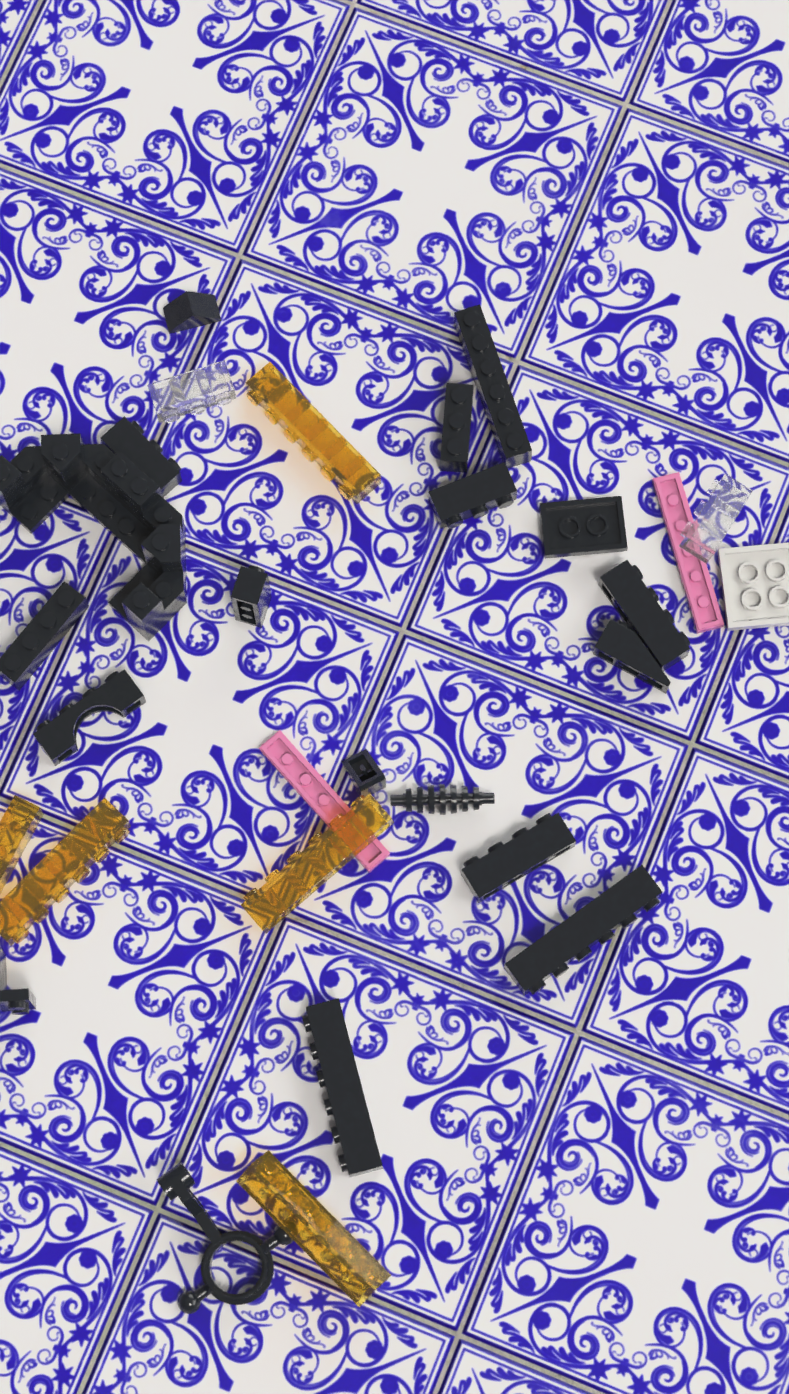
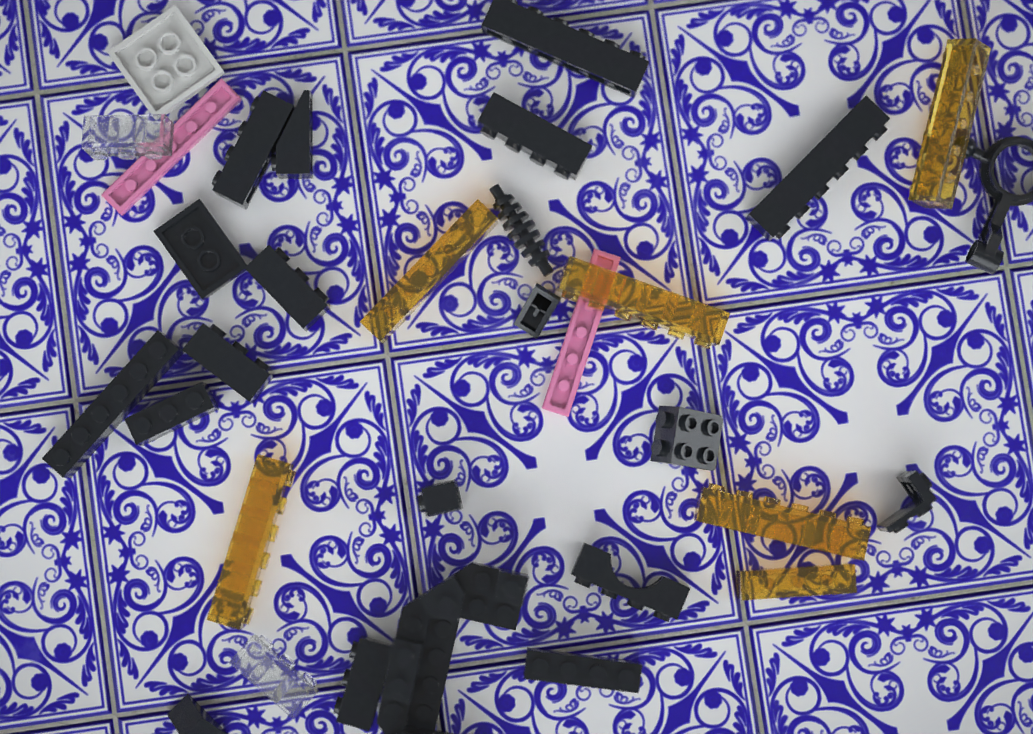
camera: 125 degrees left, 10 degrees up
none -> black brick [245,245,330,331]
none -> clear yellow brick [360,199,498,344]
none -> black bracket [650,406,723,471]

